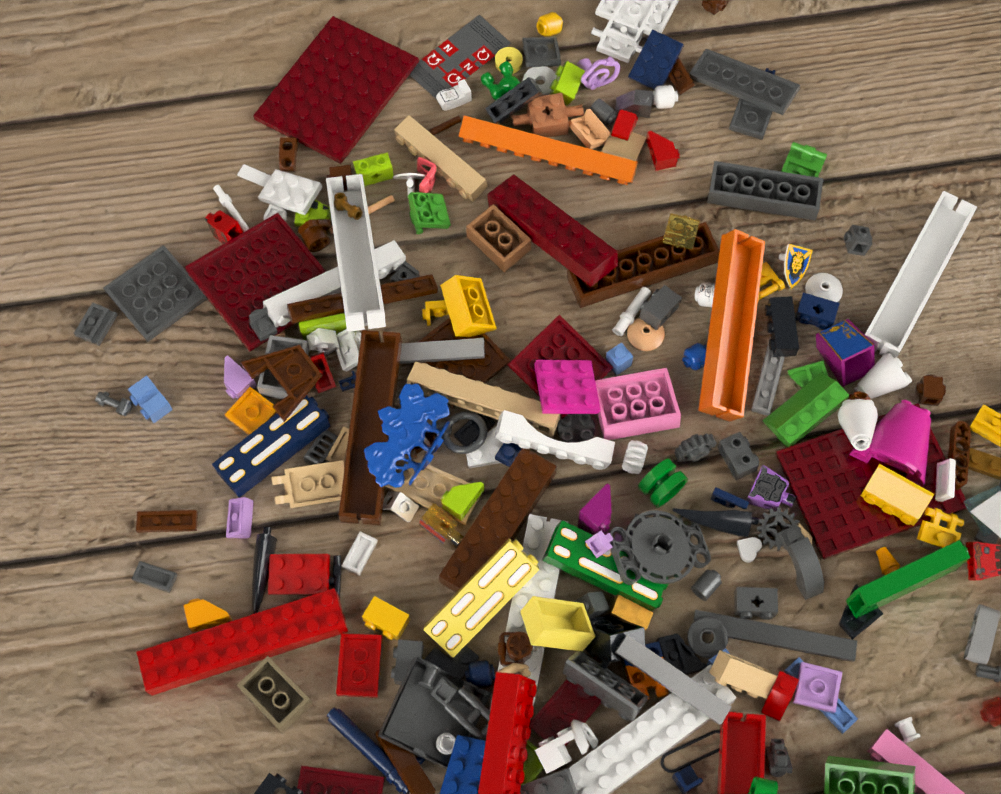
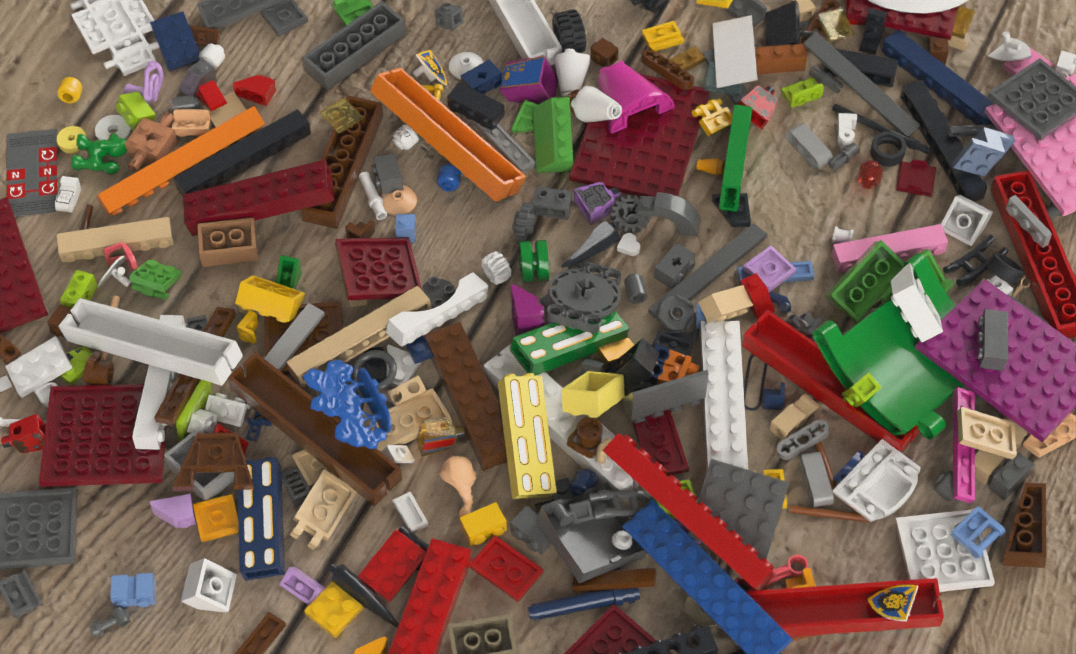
camera: 55 degrees left, 10 degrees down
dark grey bracket [249,307,277,342] -> none
pearl gold bar [334,193,363,220] -> none
lime slope [441,482,484,521] -> none
black brick [485,77,543,124] -> none
dark grey plate [522,36,561,67] -> none
dark pink plate [534,360,601,414] -> none
white piece [535,720,599,773] -> none
lavender tile [585,530,614,558] -> none
bright pink slope [595,368,681,440] -> none
light grey tile [615,634,731,725] -> none
dark blue tile [711,487,749,509] -> none
yellow slope [860,464,934,526] -> none
white tile [935,458,956,502] -> none
none -> black brick [174,109,311,196]
none -> white slope [181,558,237,613]
none -> green slope [276,255,302,290]
none -> yellow plate [304,582,363,638]
none -> reddish brown panel [345,220,375,239]
none -> tan leg [387,375,427,406]
none -> light nougat hair [439,456,476,517]
none -> black tyre [552,9,586,53]
none -> dark blue arm [769,292,792,313]

